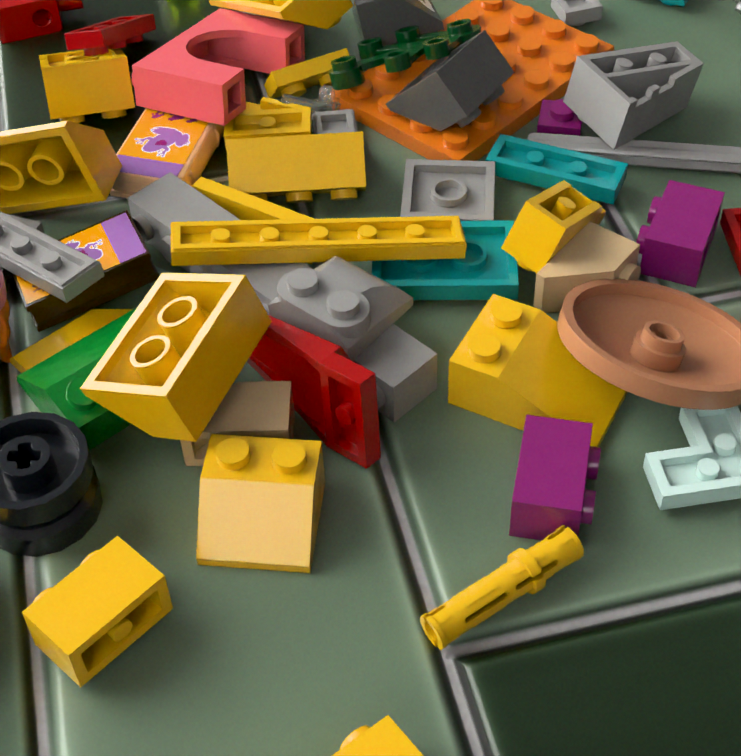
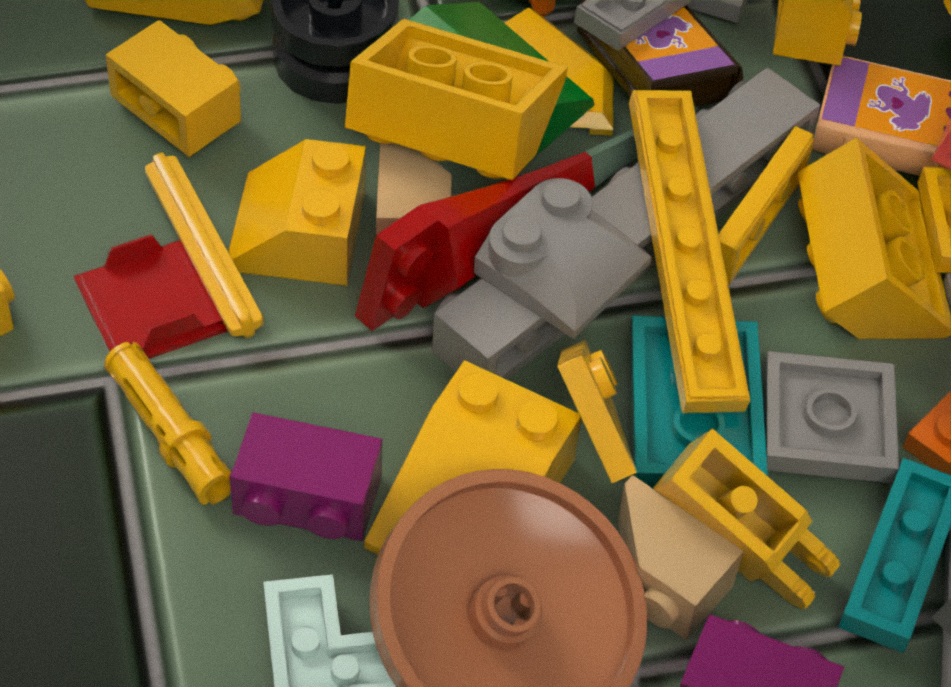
camera: 85 degrees right, 5 degrees up
none -> red piece [73,234,228,359]
none -> yellow axle [145,152,264,339]
none -> yellow wing [557,339,637,483]

